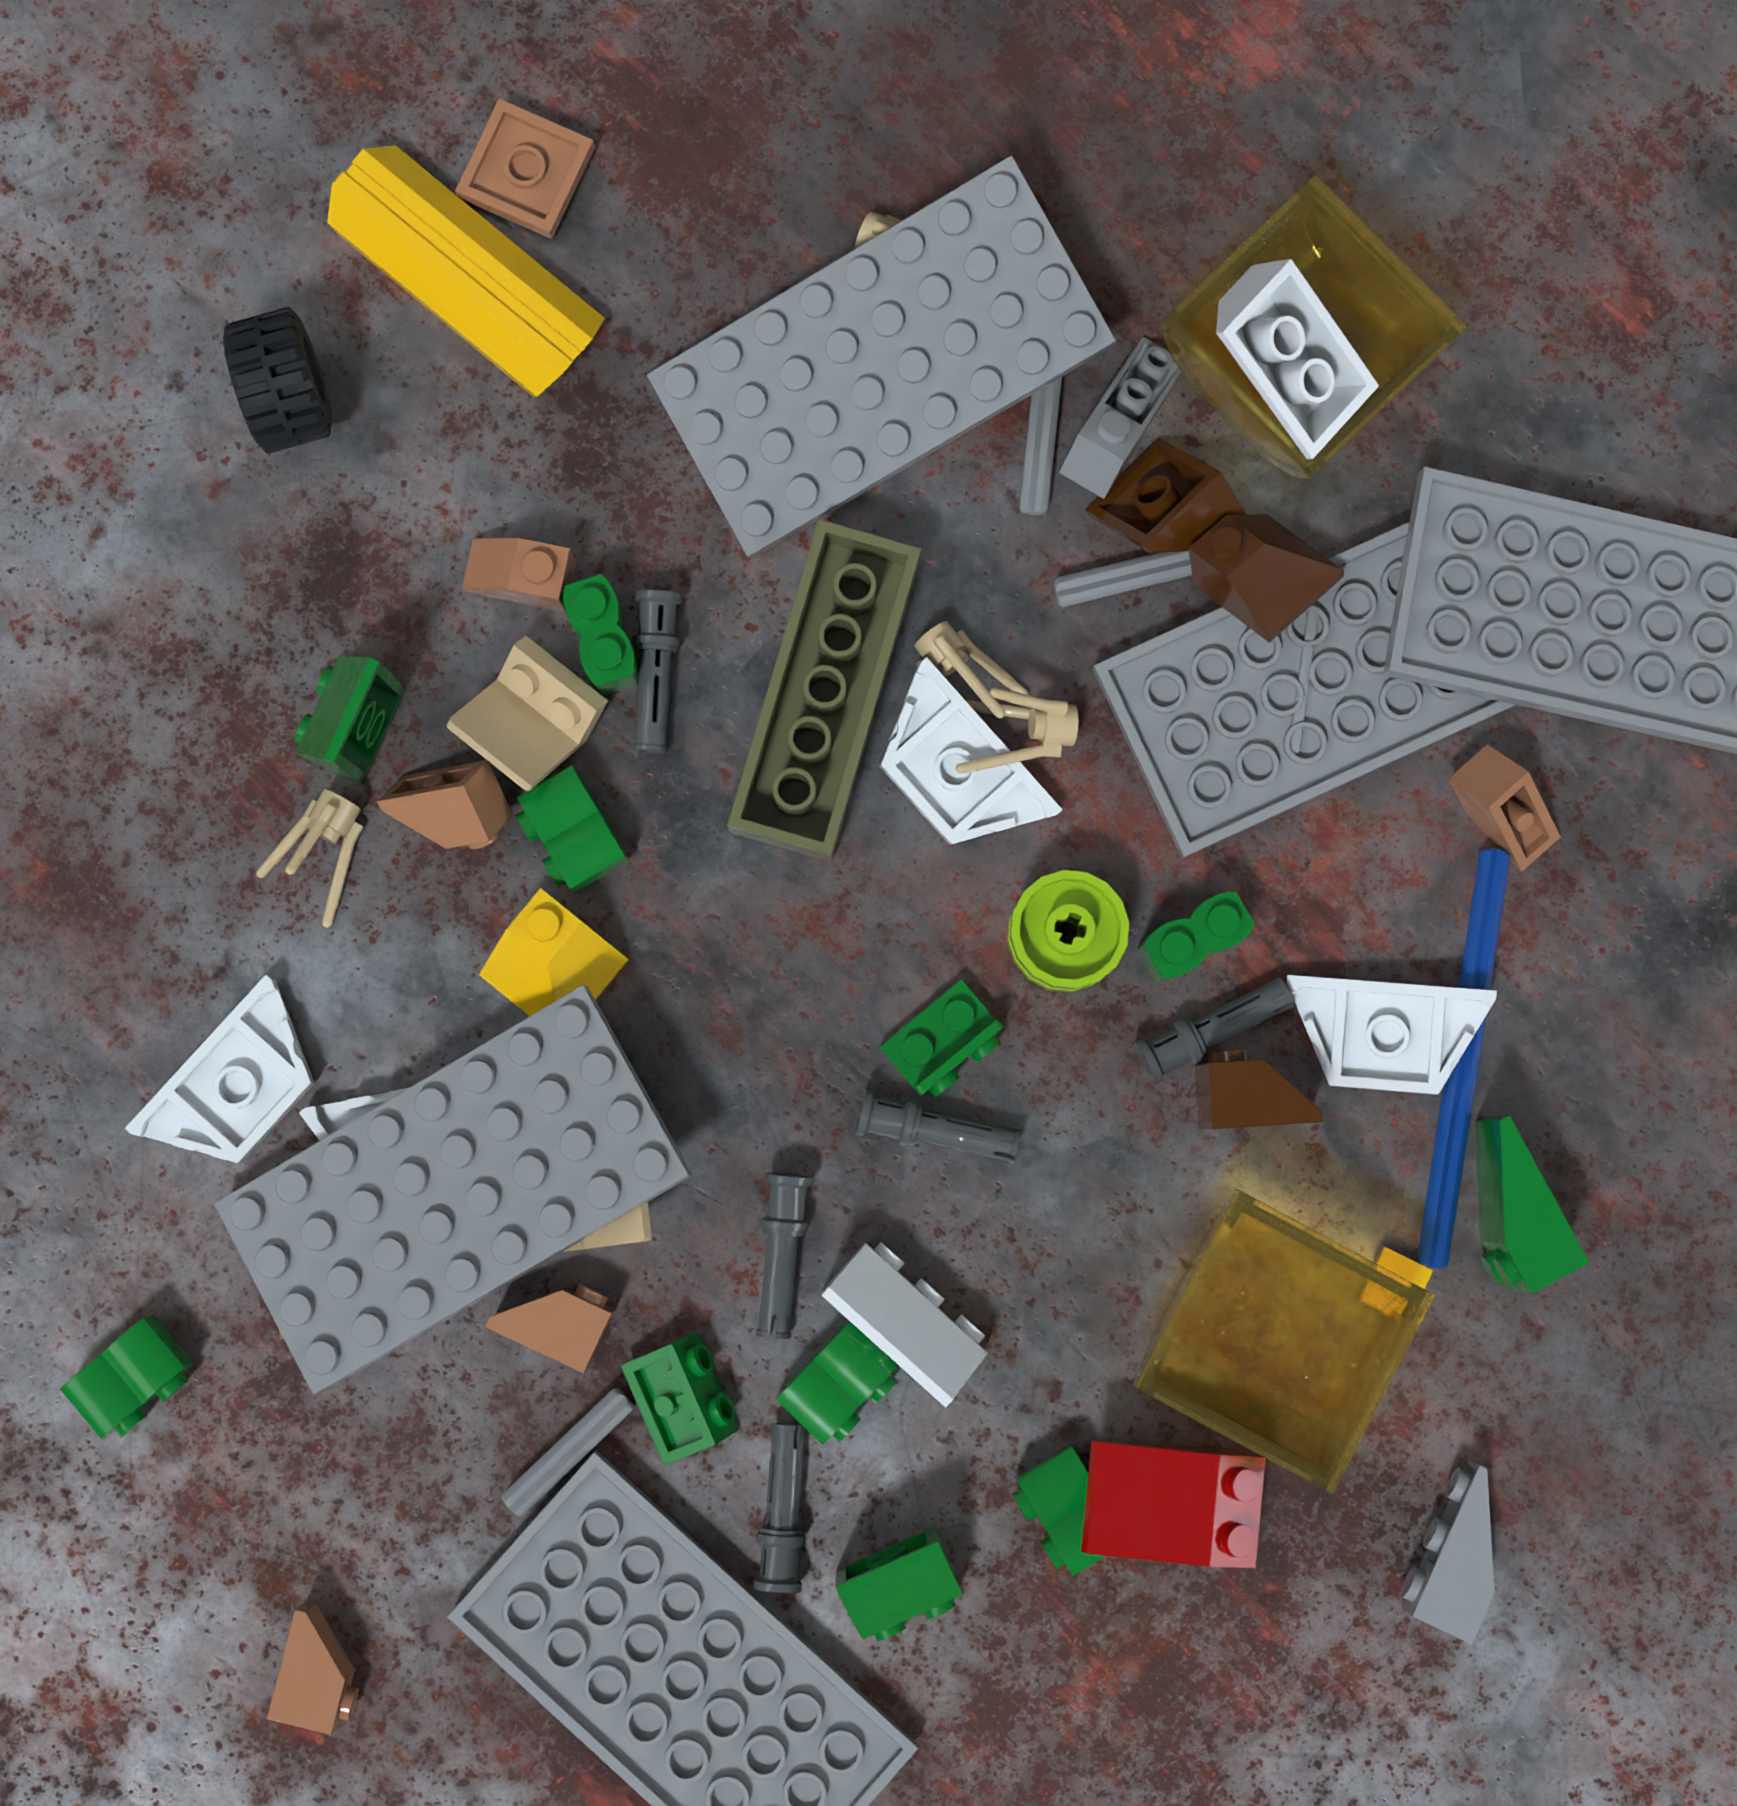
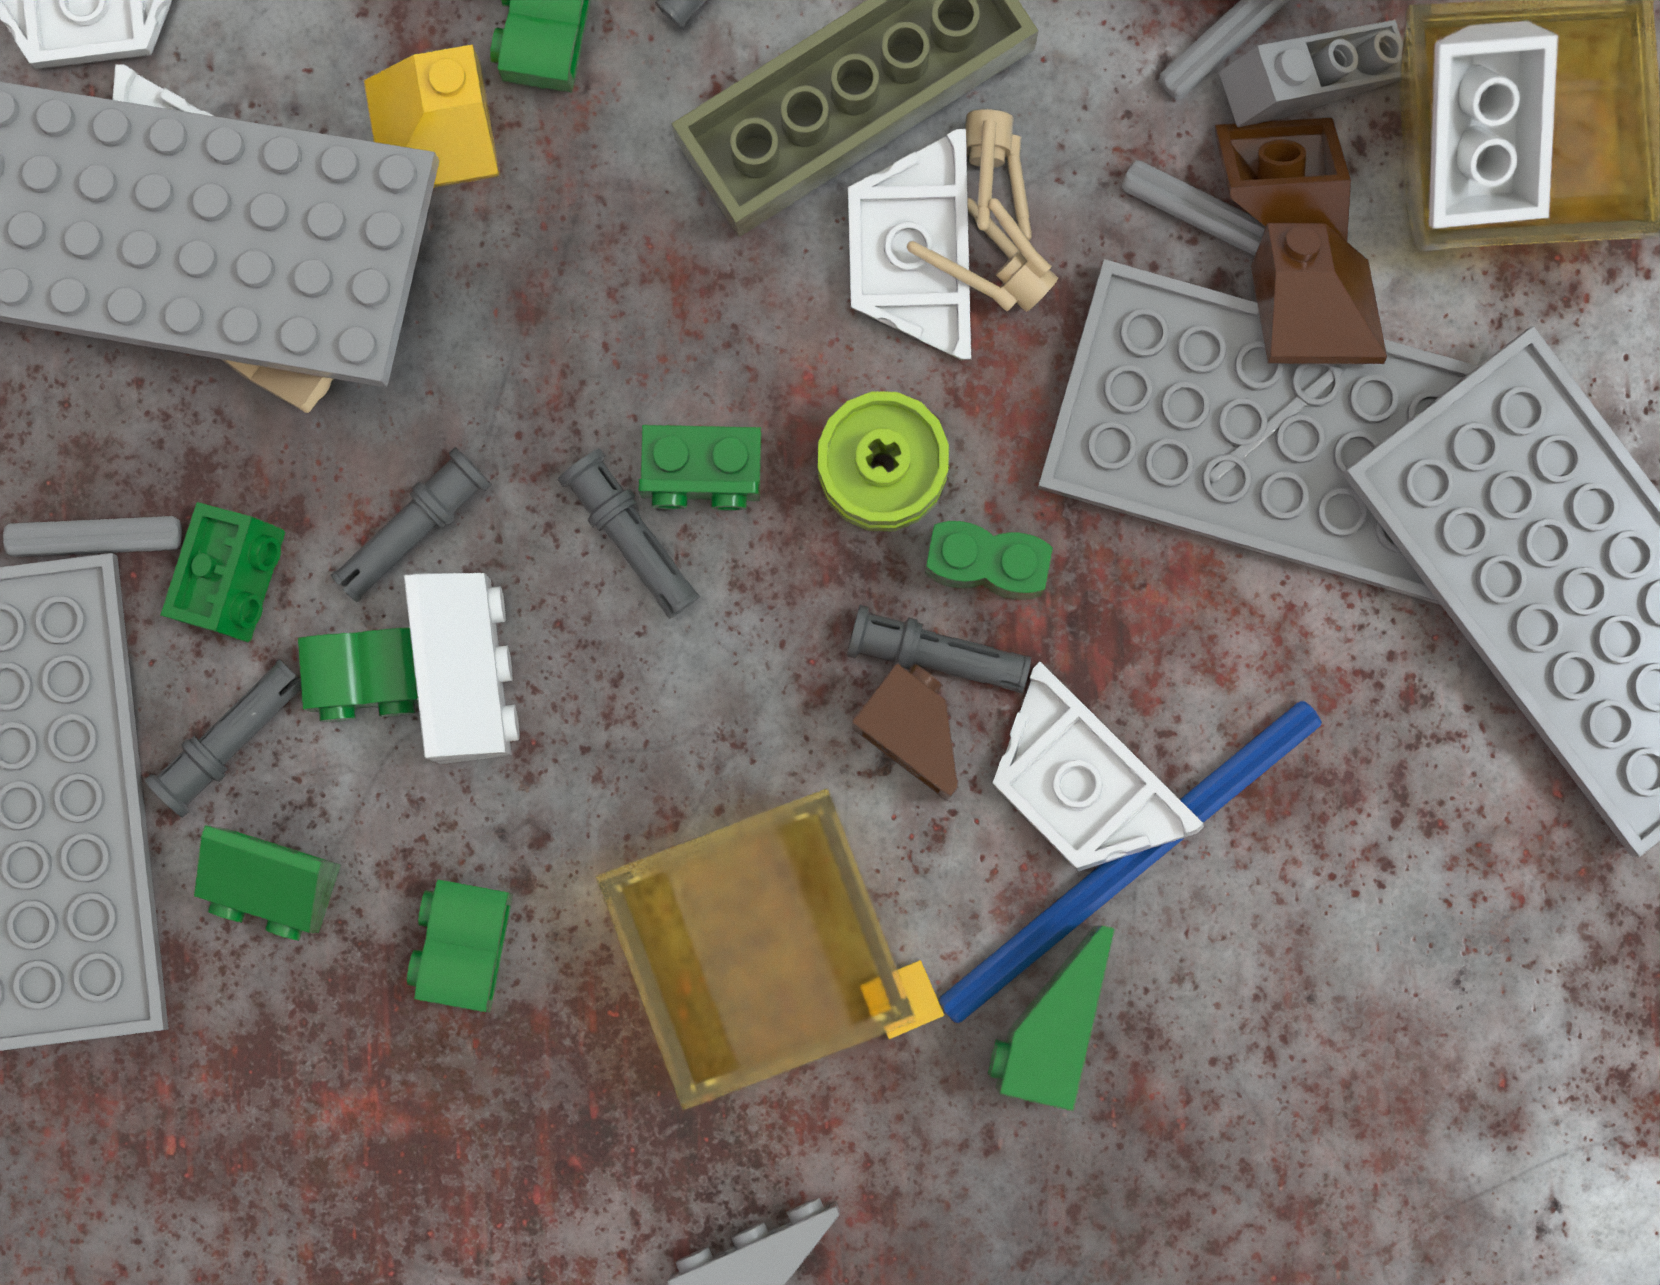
camera: 50 degrees right, 0 degrees up
nougat slope [485,1283,616,1373] -> none
red slope [1081,1440,1266,1568] -> none
nougat slope [1448,744,1561,872] -> none

